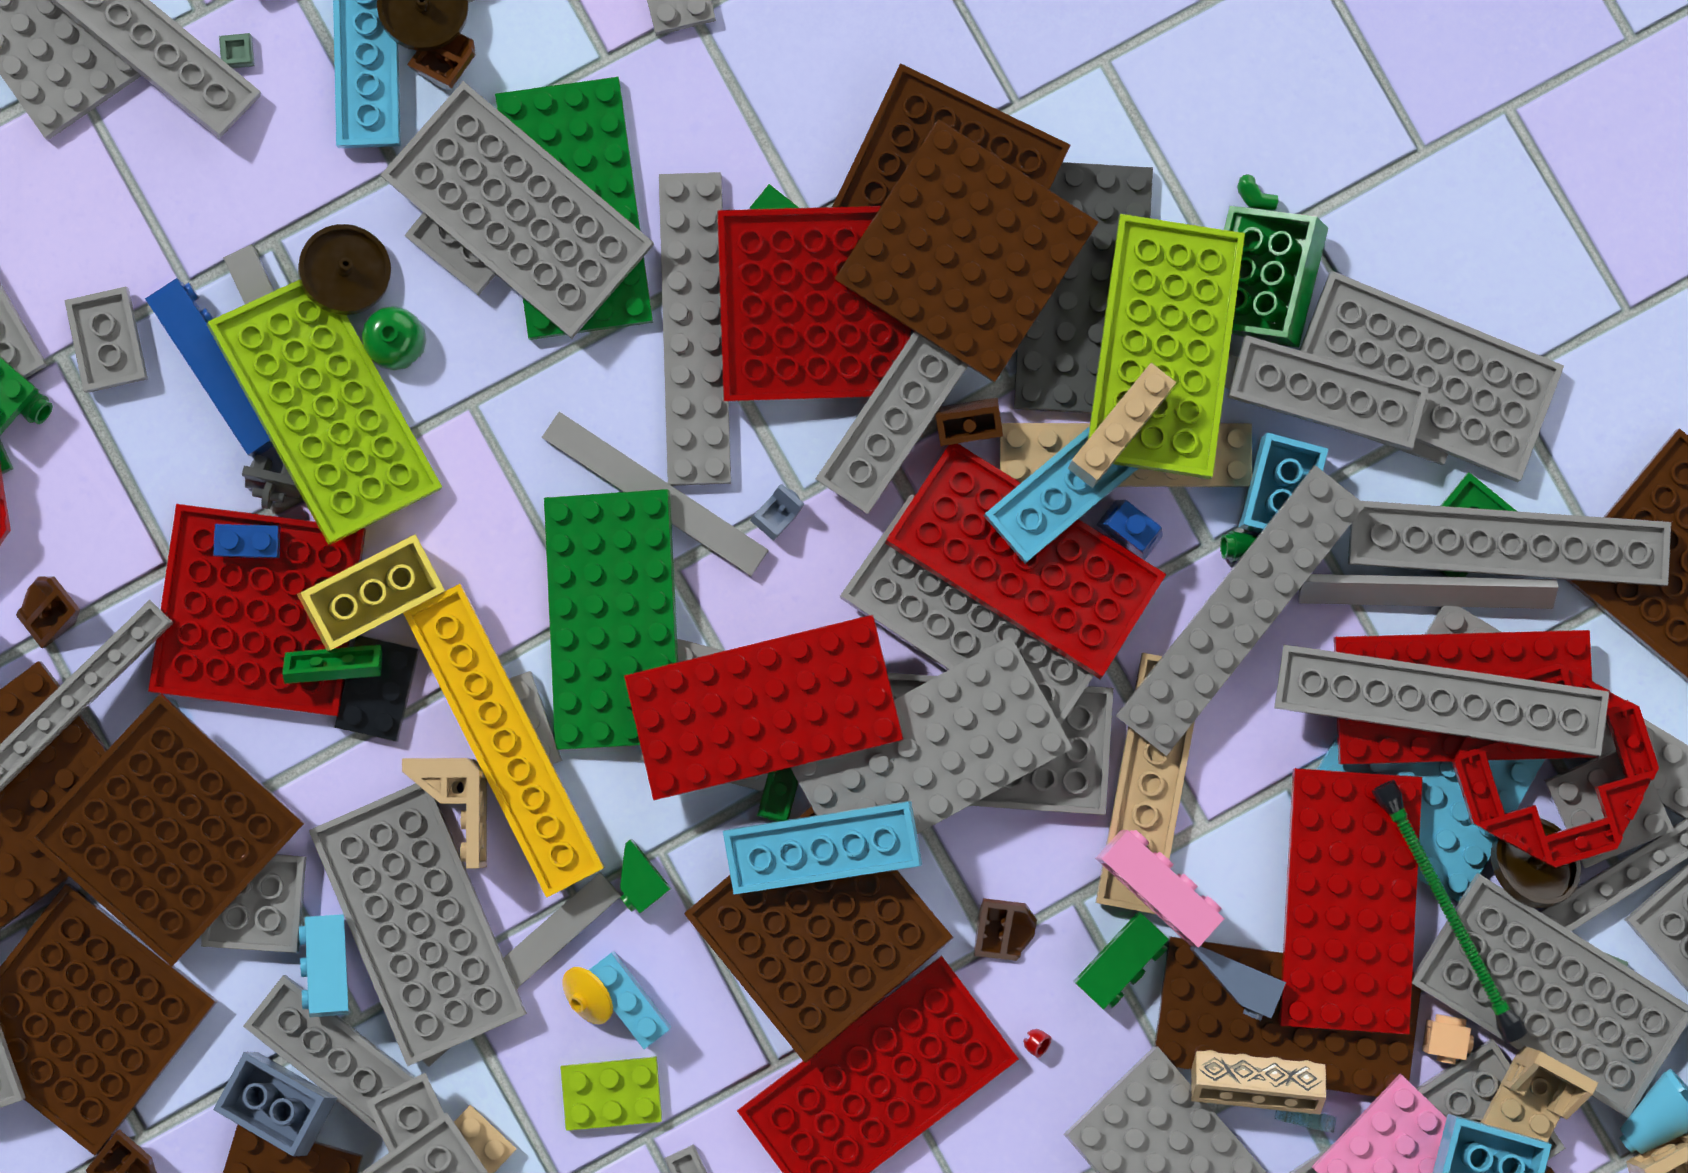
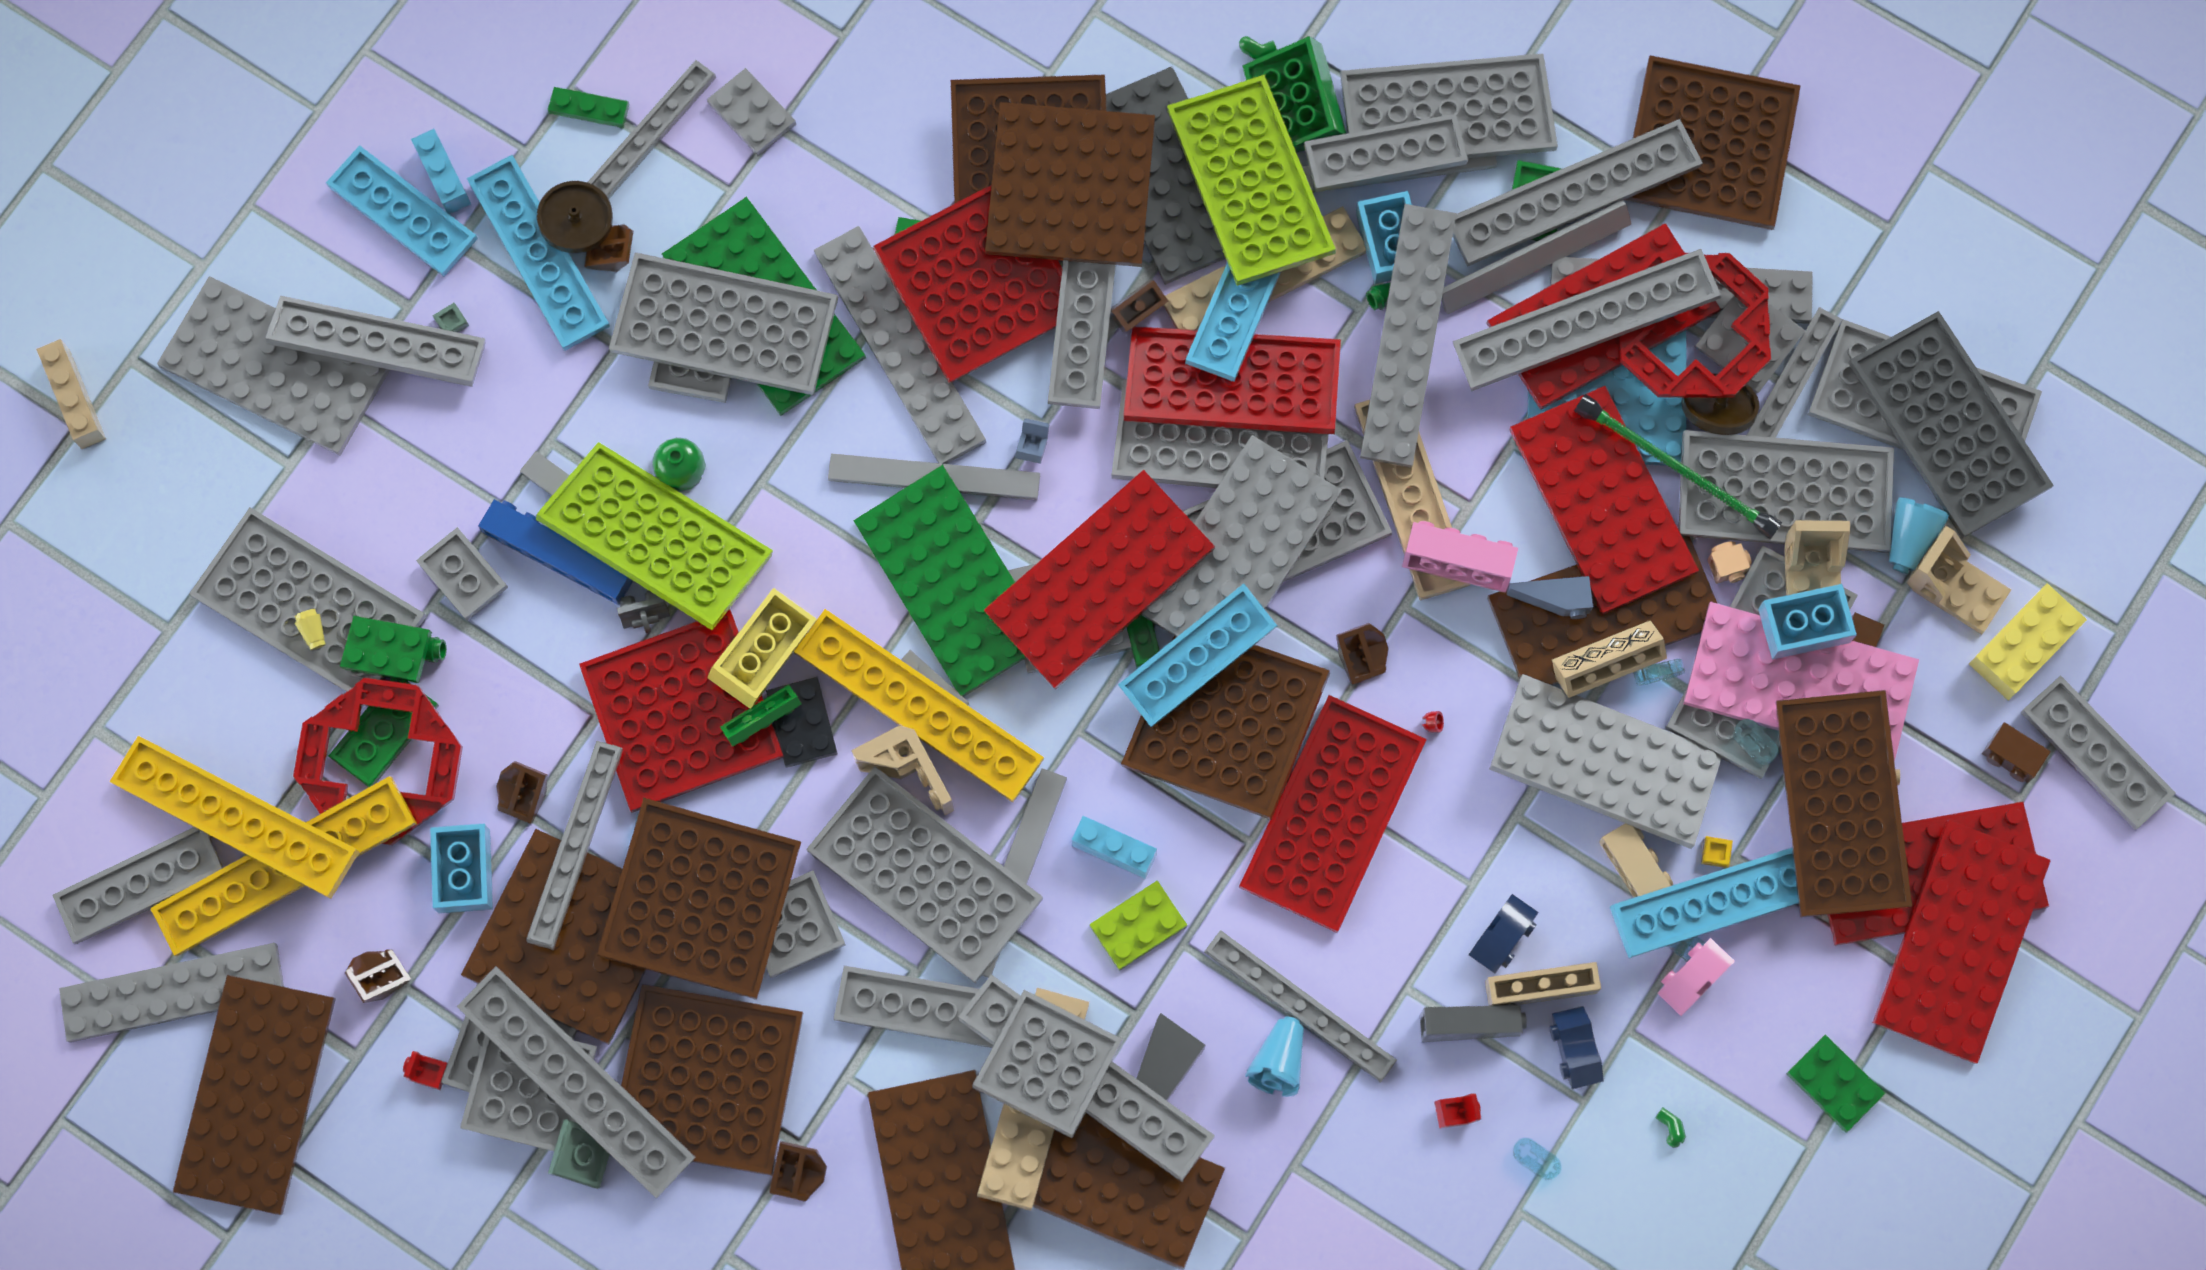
camera: 25 degrees left, 10 degrees down
blue plate [213,524,281,558] -> none
sand blue brick [213,1052,337,1156] -> none
dark brown piece [298,224,391,315] -> none
medium azure brick [299,914,349,1017] -> none
yellow dish [562,967,613,1025] -> none
green slope [620,839,672,913] -> none
tan brick [1068,363,1177,488] -> none
green brick [1073,912,1169,1010] -> none
blue torso [1096,500,1163,560] -> none

